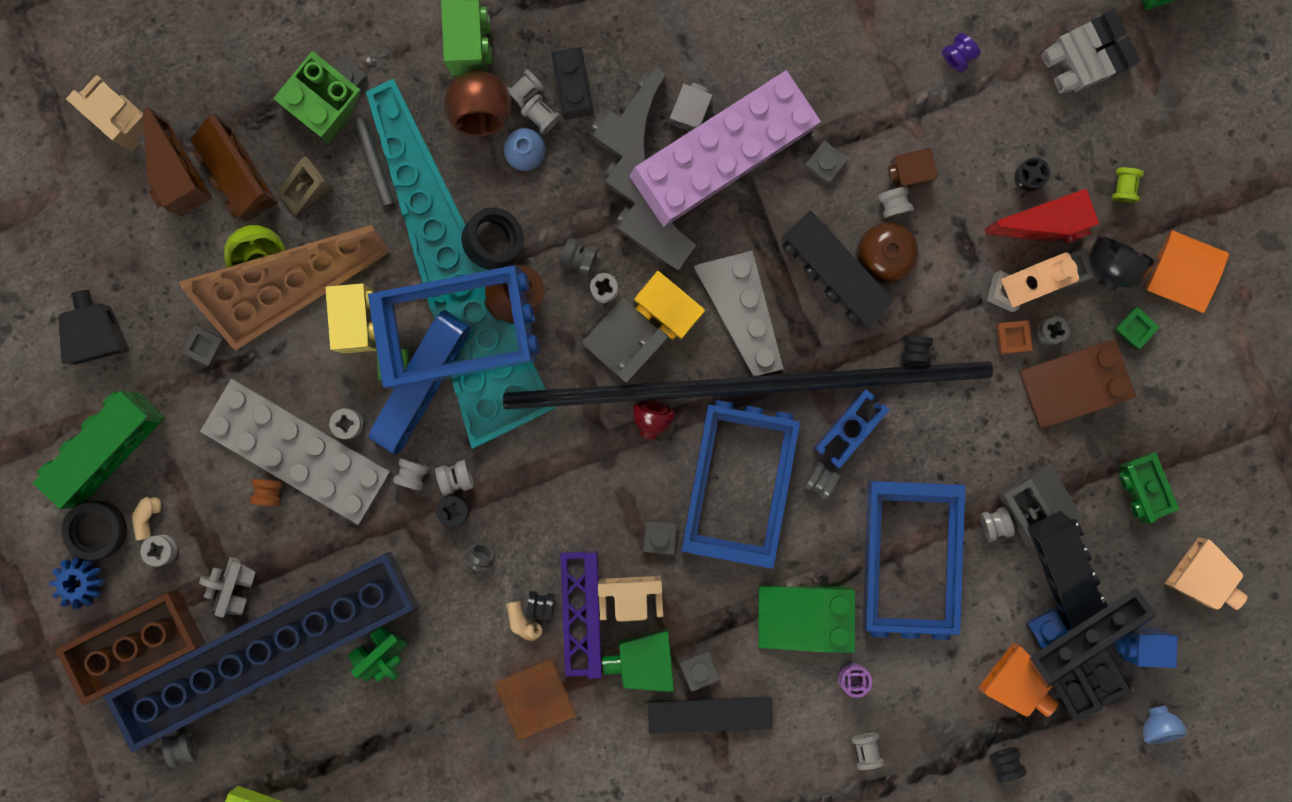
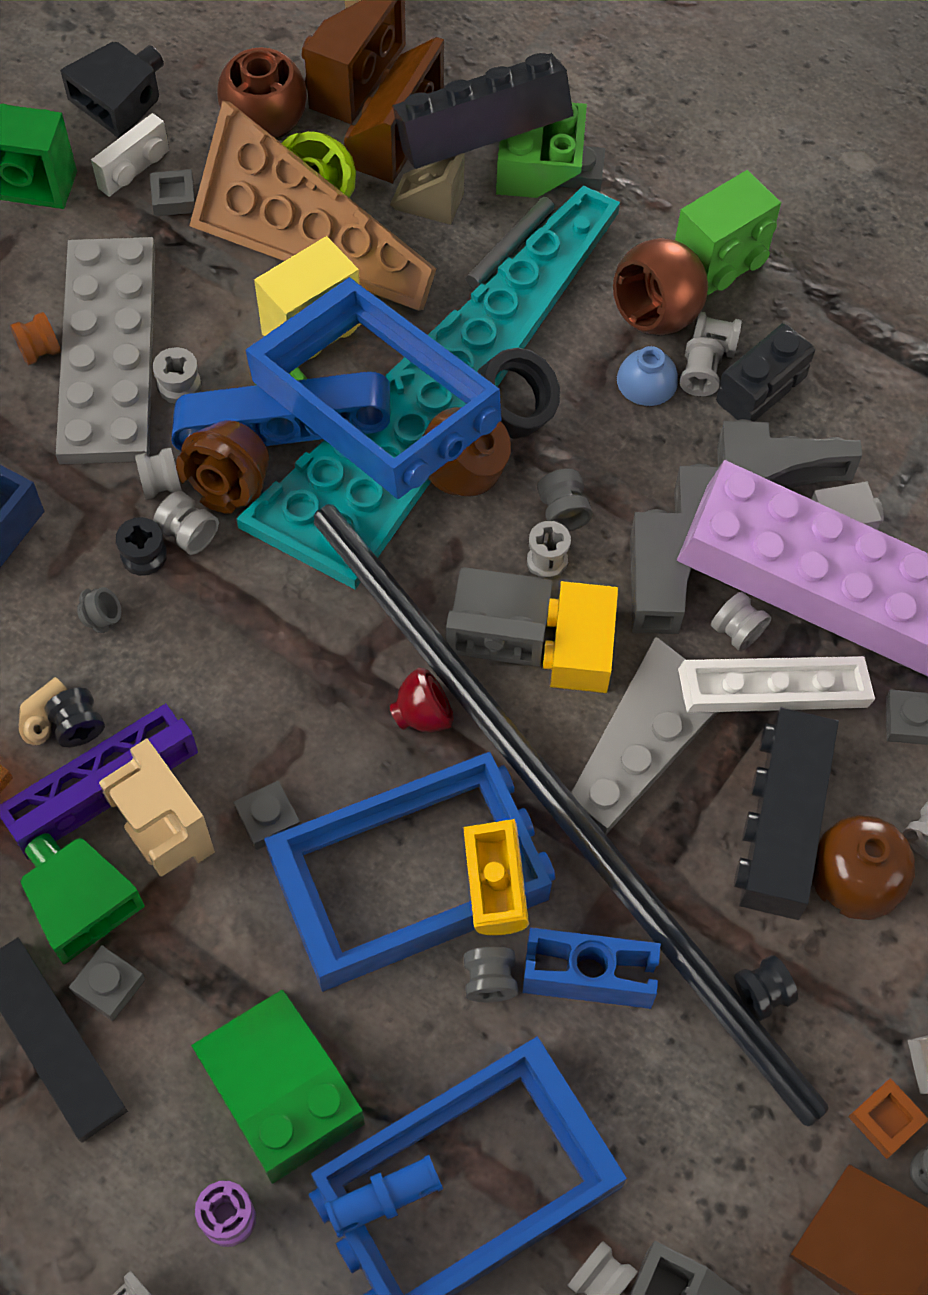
camera: 55 degrees right, 25 degrees down
none -> white plate [91,113,169,197]
none -> reddish brown cone [176,420,269,514]
none -> copper wheel [217,47,307,138]
none -> blue pin [324,1155,443,1238]
none -> black brick [392,53,574,169]
none -> yellow brick [463,819,529,935]
none -> white plate [678,656,875,713]
none -> light grey wheel [711,591,771,652]

